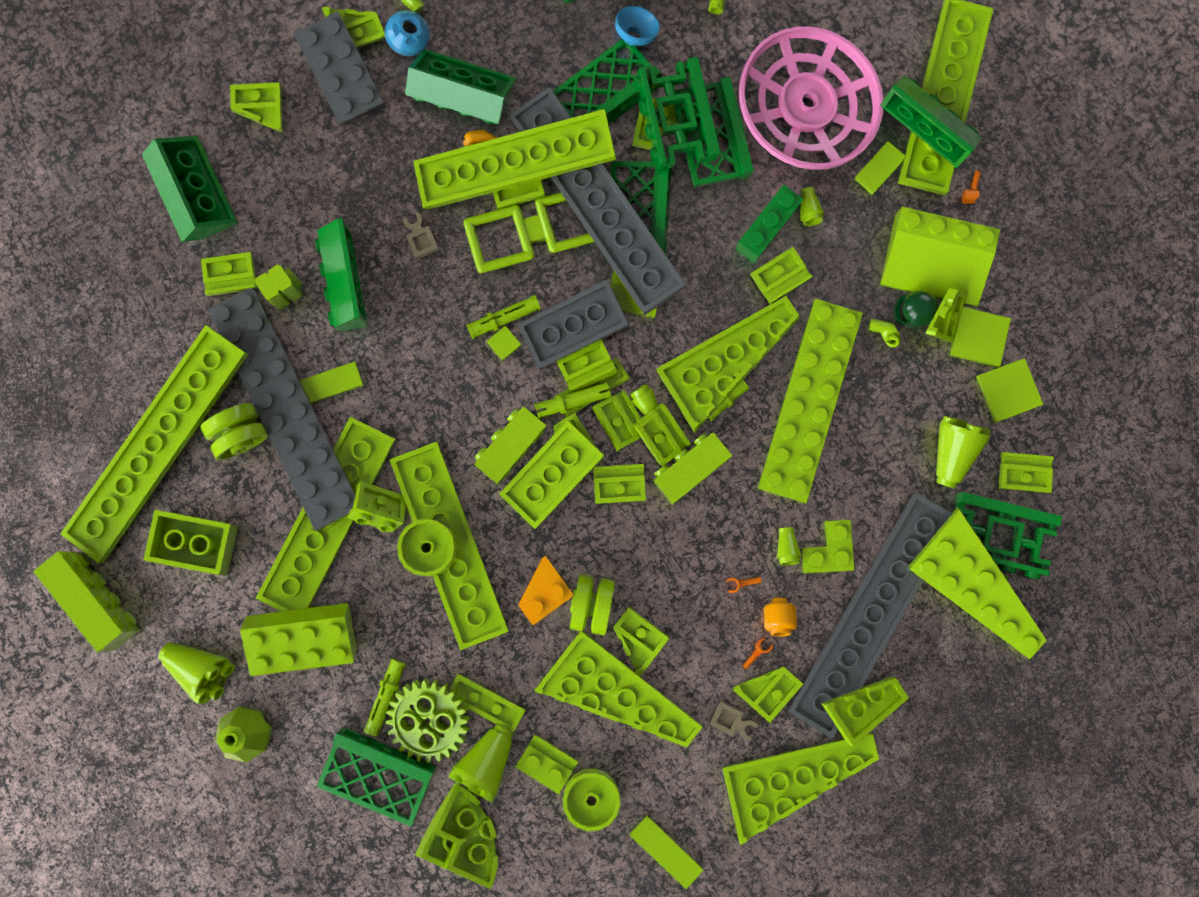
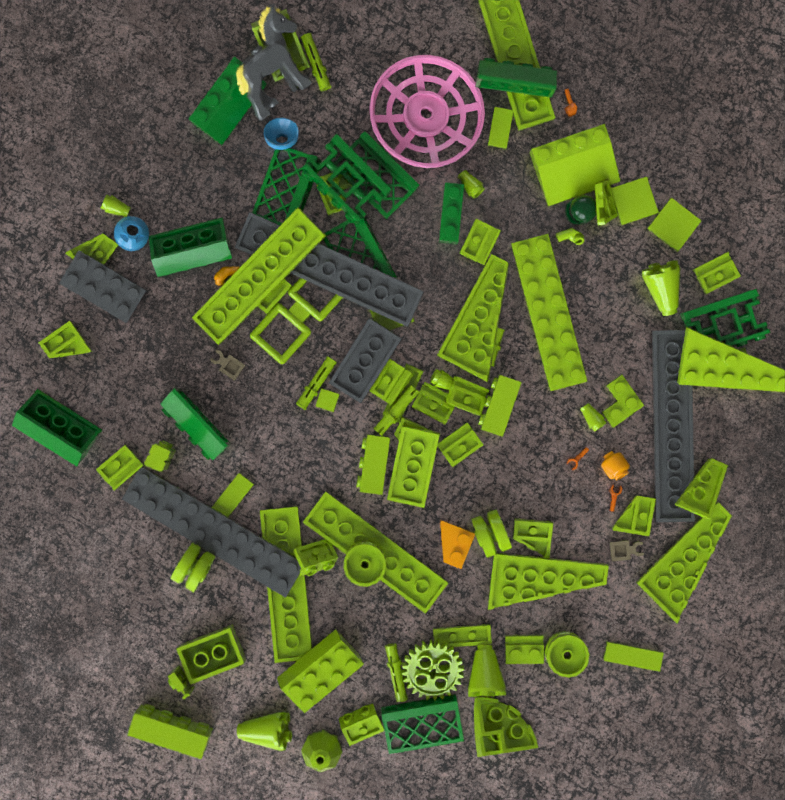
camera: 25 degrees left, 5 degrees up
lime plate [60,325,249,563] -> none
none -> lime plate [167,665,195,700]
none -> lime bracket [339,703,385,746]

